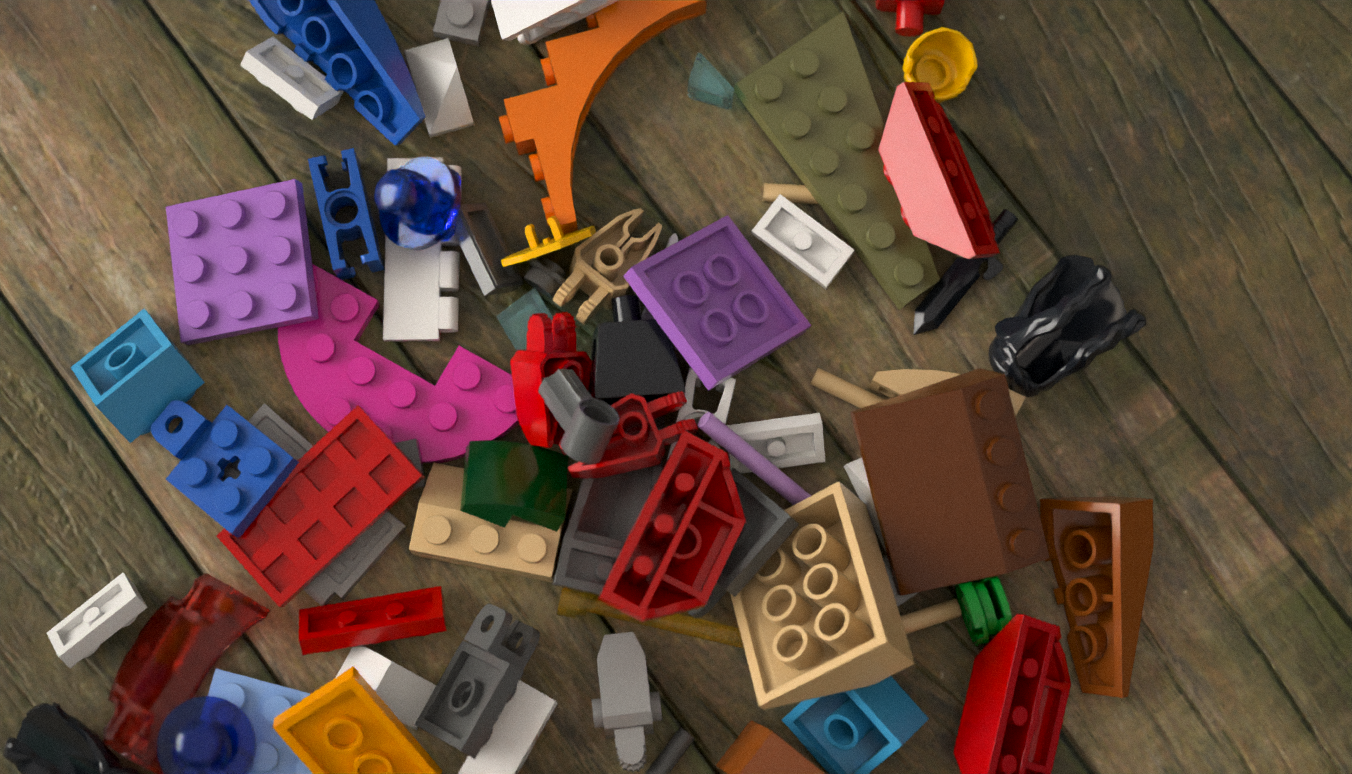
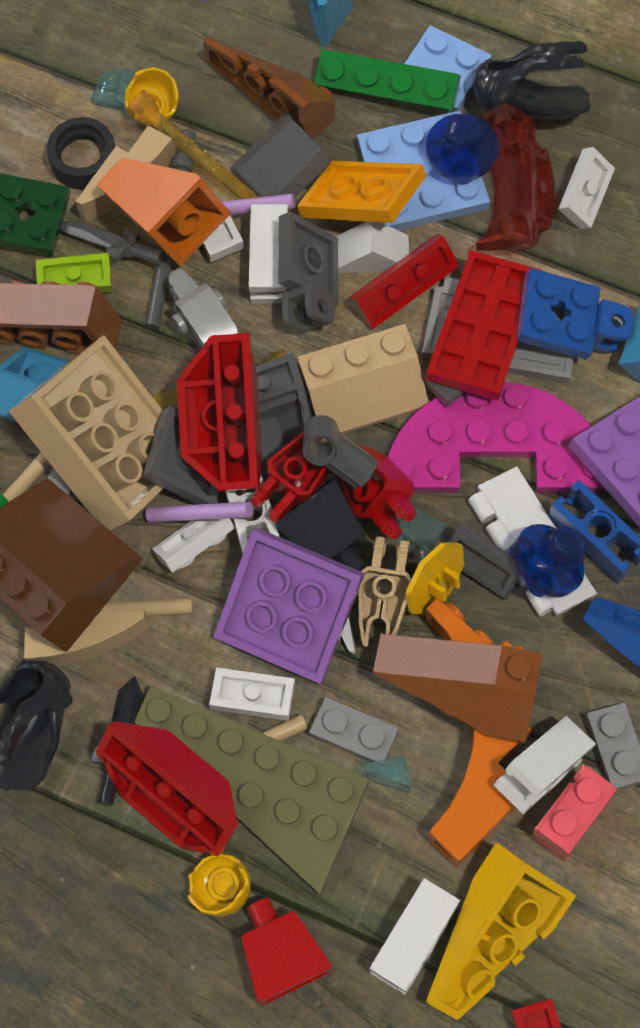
camera: 155 degrees right, 10 degrees down
white slope [404,38,474,138] -> none
dark green slope [460,440,568,532] -> none
none -> light grey plate [309,697,399,768]
none -> dark orange wedge [373,634,543,744]

